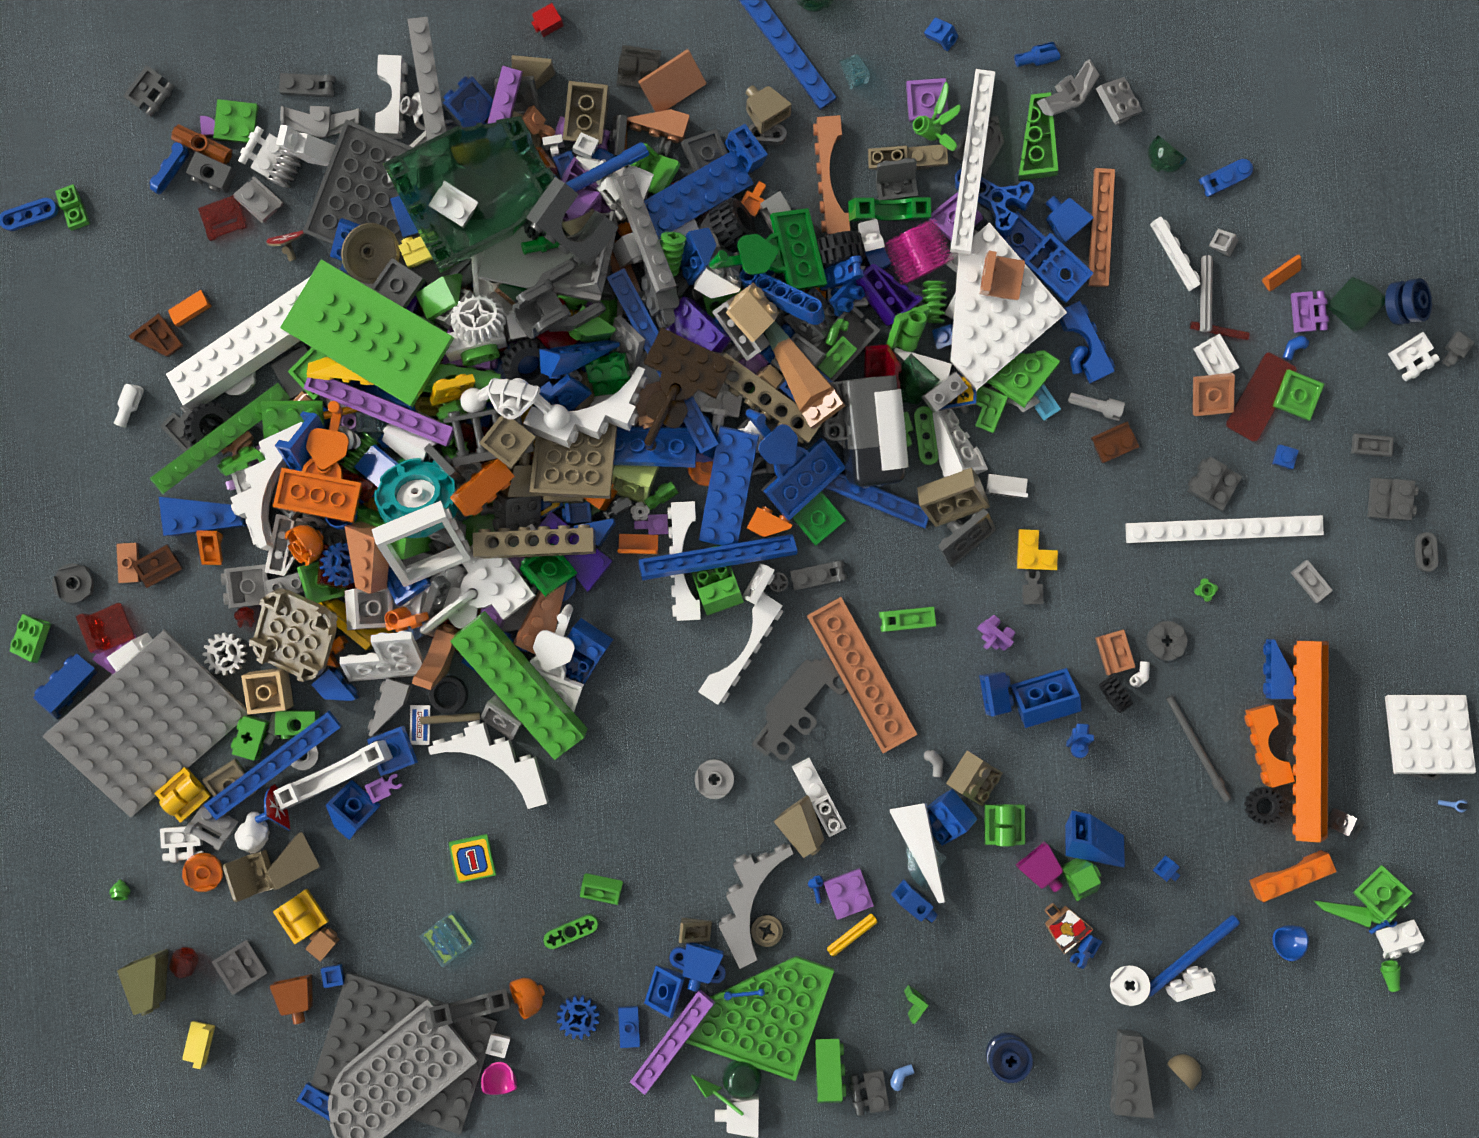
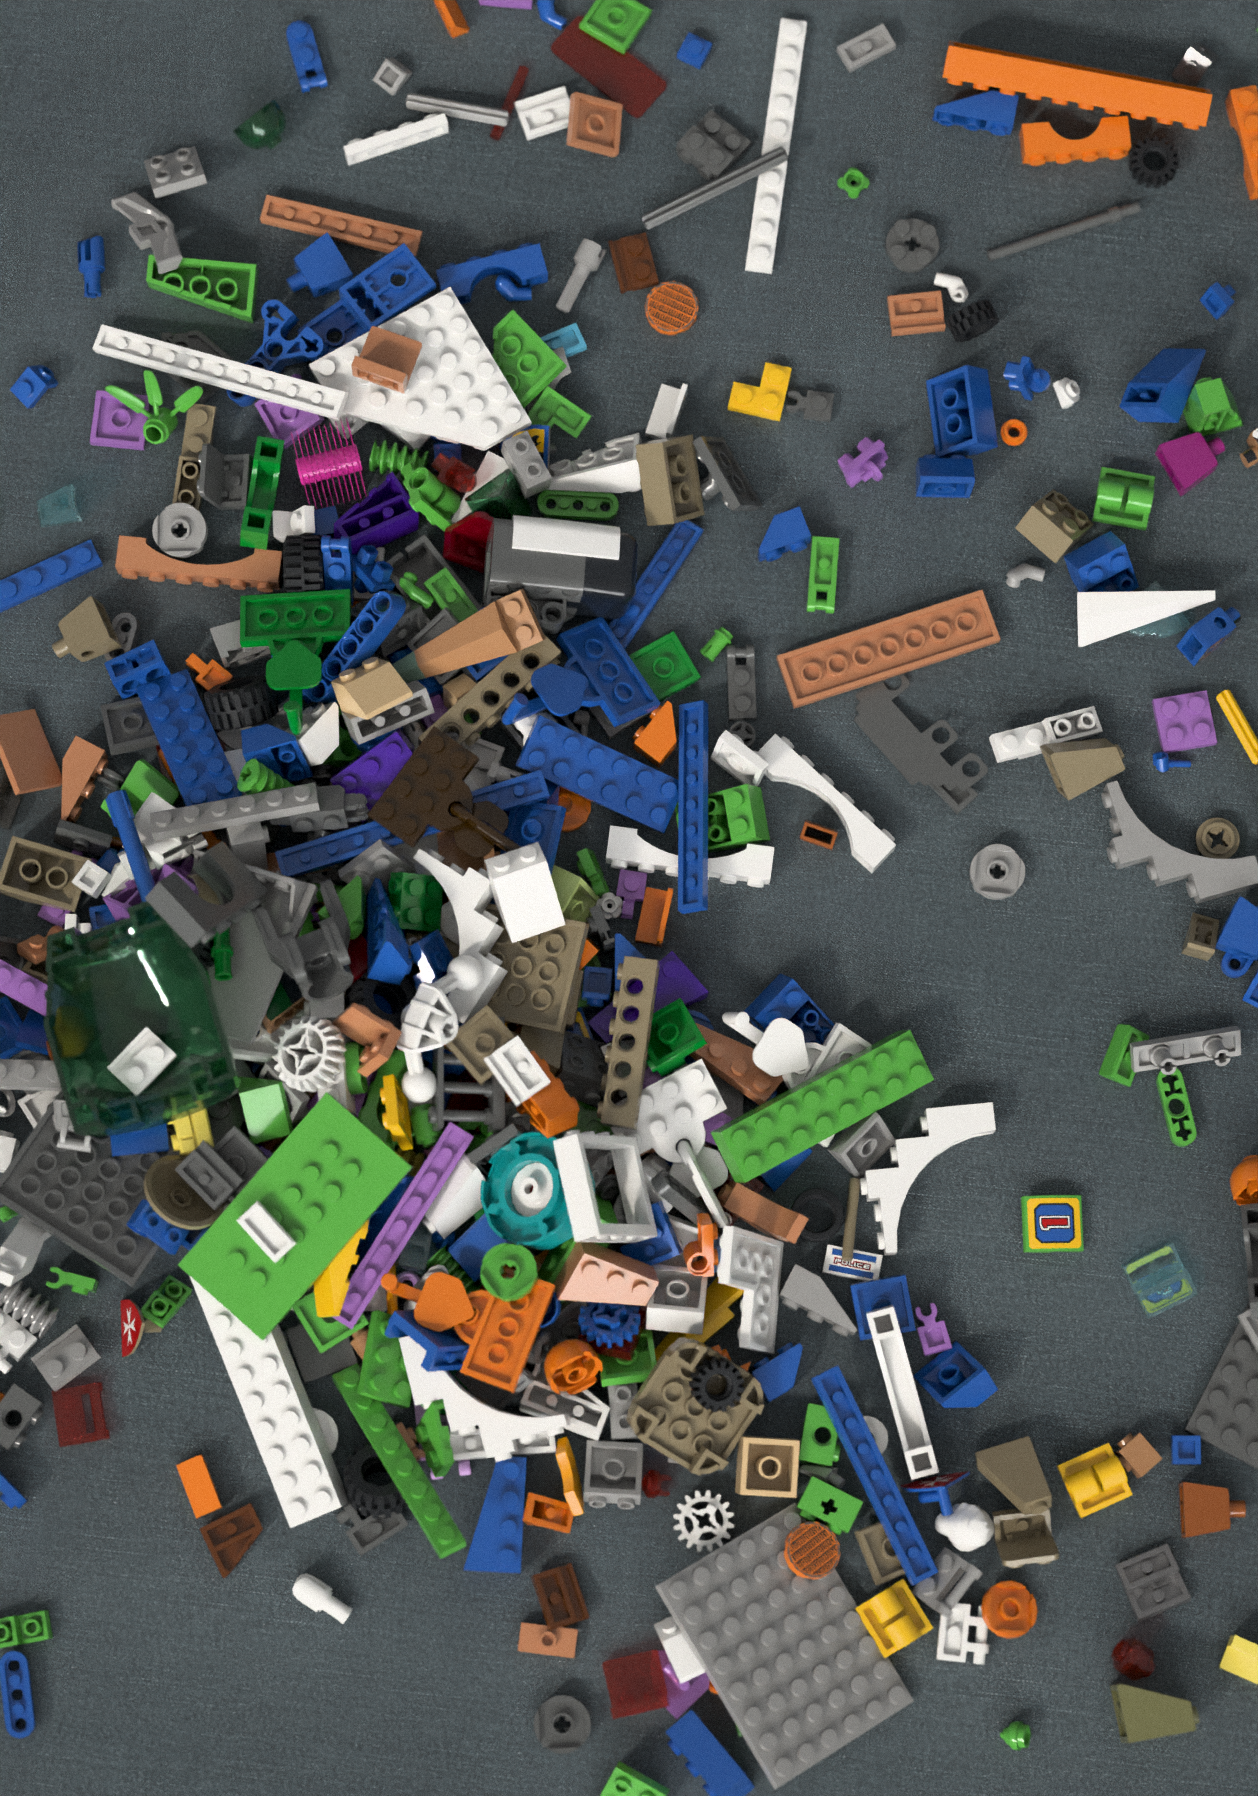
camera: 80 degrees left, 10 degrees down
none -> bright green plate [46,1267,99,1296]
none -> bright green slope [141,1274,193,1328]
none -> light grey plate [152,503,208,559]
none -> dark grey plate [175,1140,245,1210]
none -> white tile [236,1201,297,1263]
none -> nougat bracket [332,1003,402,1077]
none -> clear red hips [431,453,477,493]
none -> bright green plate [480,1243,538,1302]
none -> white plate [484,1036,551,1107]
none -> white slope [485,842,565,943]
none -> light orange tile [555,1437,584,1516]
none -> dark grey axle [641,147,788,229]
none -> tile [645,281,698,335]
none -> black tyre [689,1356,744,1412]
none -> bright green pin [699,627,733,662]
none -> blue slope [758,506,811,562]
none -> tile [784,1522,840,1580]
none -> dark orange piece [800,820,838,850]
none -> orange plate [1000,419,1028,446]
none -> white plate [1053,378,1080,409]
none -> light grey plate [1130,1026,1241,1075]

